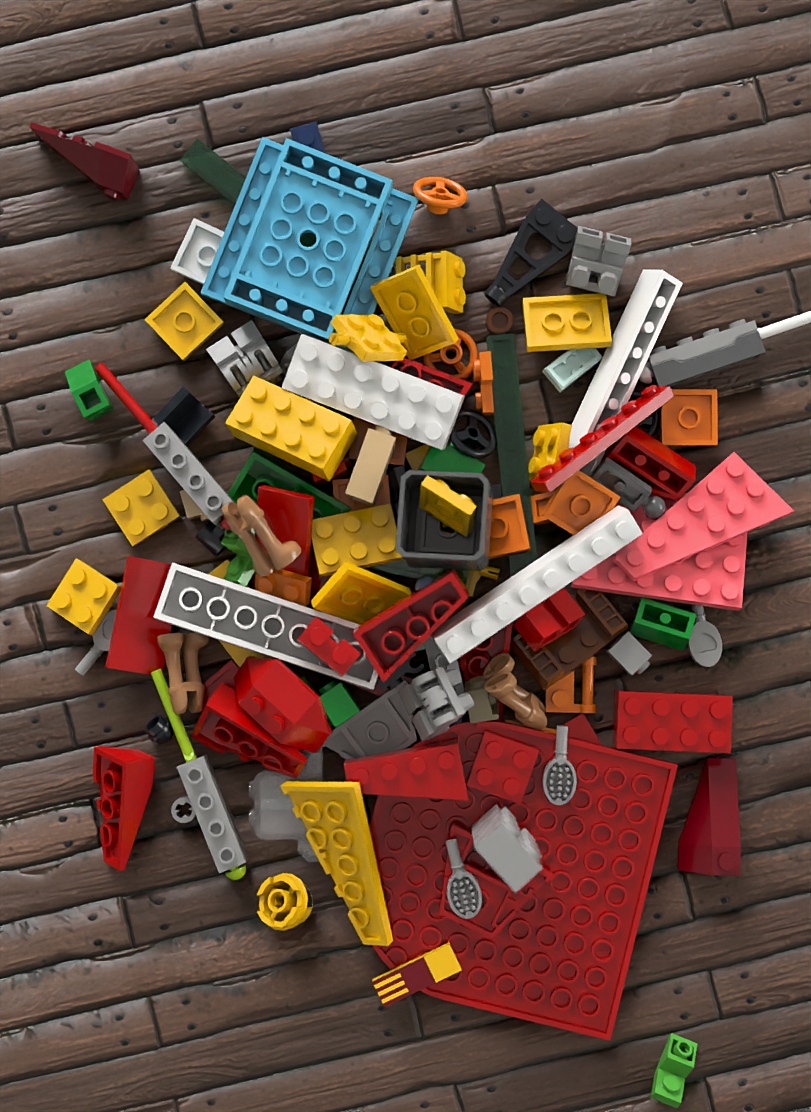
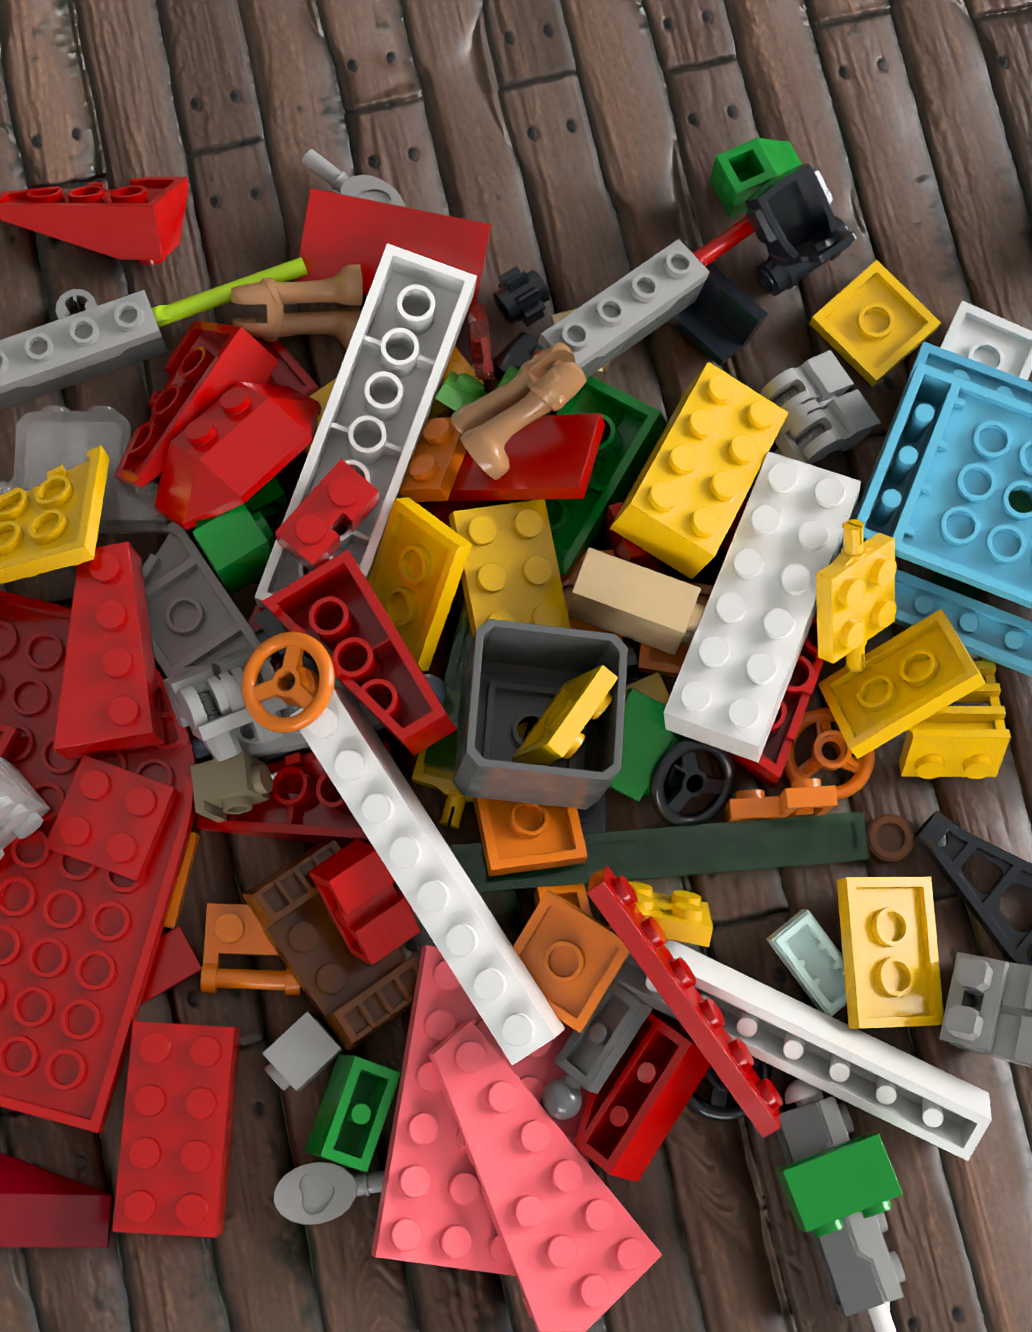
camera: 85 degrees right, 10 degrees down
yellow plate [46,558,121,636] -> none
yellow plate [102,469,181,547] -> none
black plate [145,714,174,744] -> none
medium nougat piece [483,653,547,731] -> none
light grey piece [542,725,577,805] -> none
orange plate [660,389,718,446] -> none
none -> orange piece [241,632,335,733]
none -> clear red tile [467,304,494,380]
none -> black gear [493,266,550,327]
none -> black piece [745,163,857,297]
none -> green brick [775,1133,903,1237]

